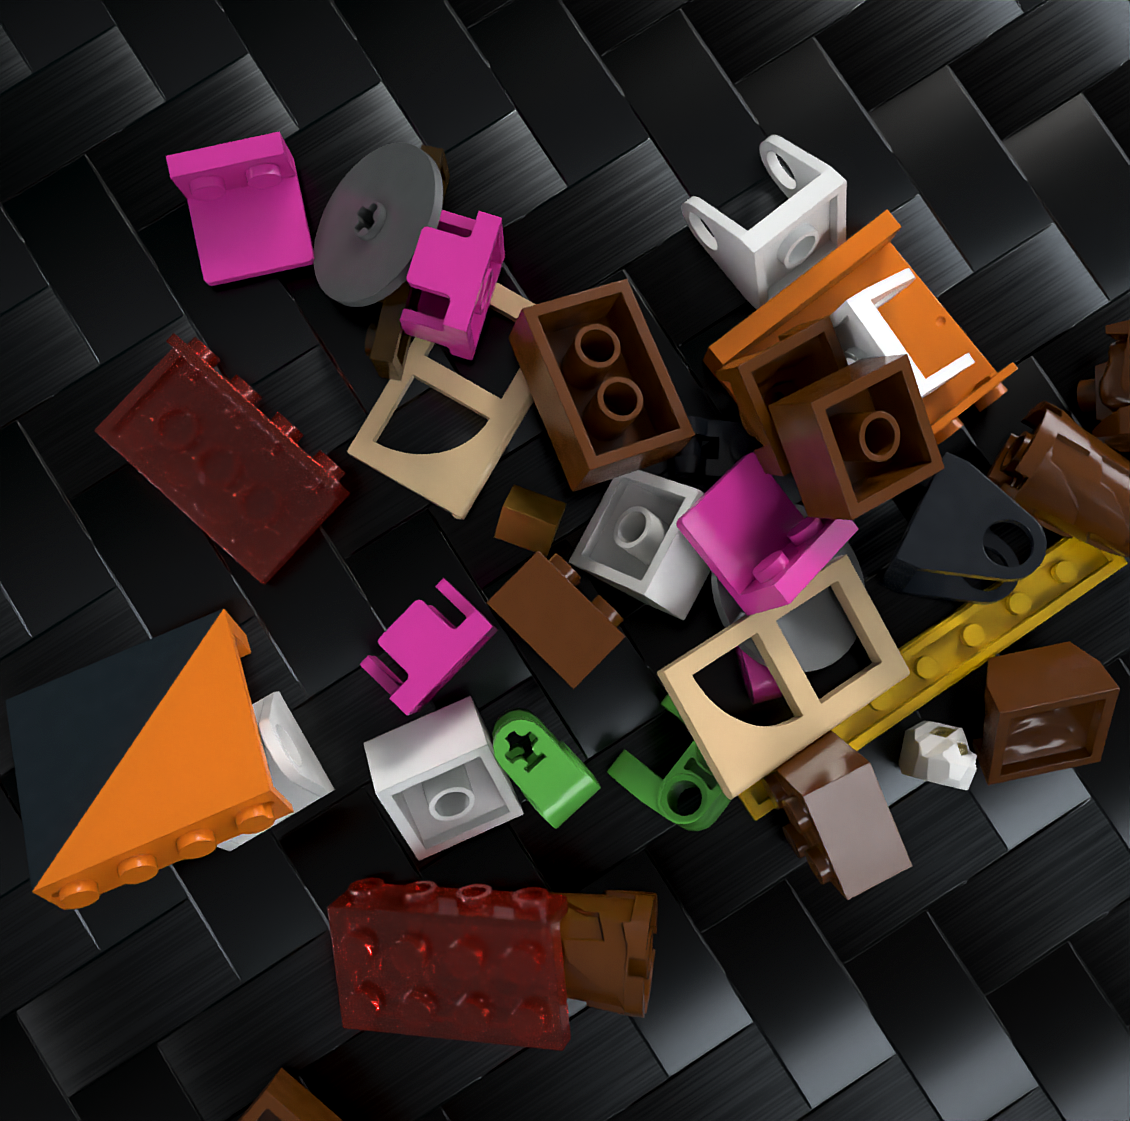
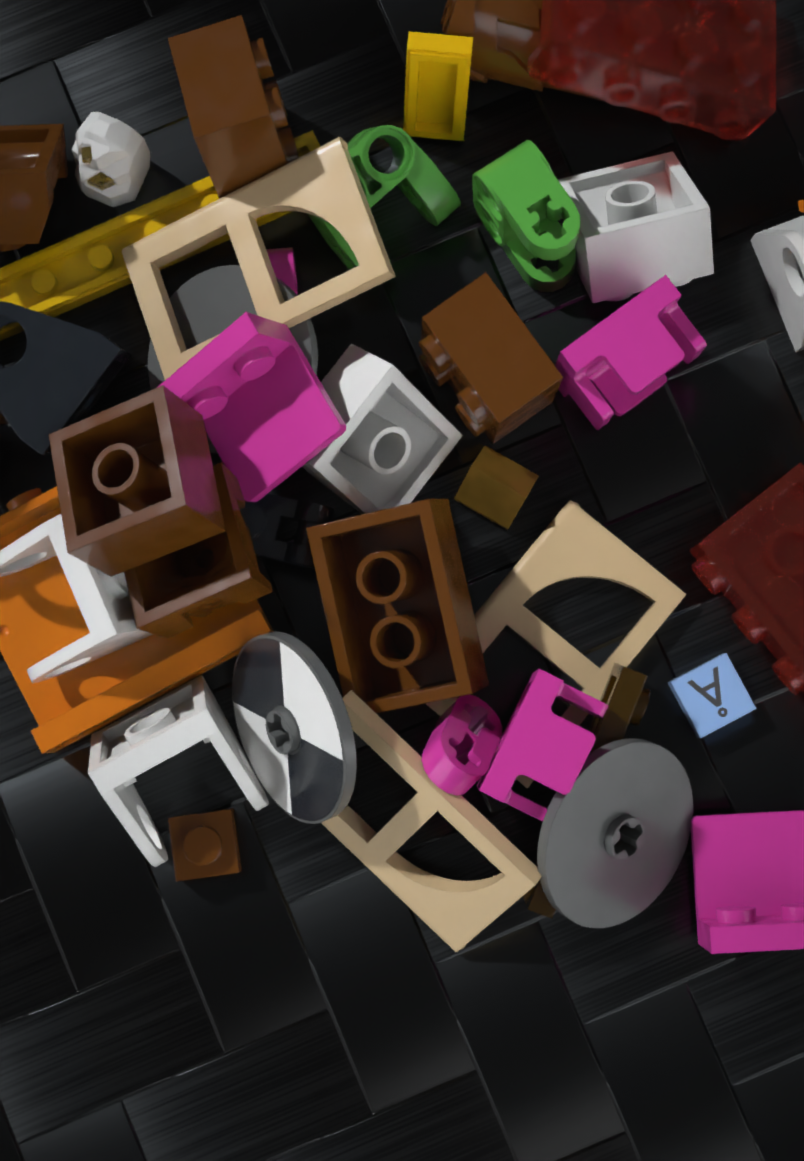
camera: 165 degrees left, 0 degrees up
none -> reddish brown plate [168,808,242,881]
none -> piece [232,631,357,824]
none -> tan window [321,690,542,952]
none -> yellow tile [403,31,473,141]
none -> dark pink beam [421,694,503,796]
none -> light blue tile [668,653,756,738]

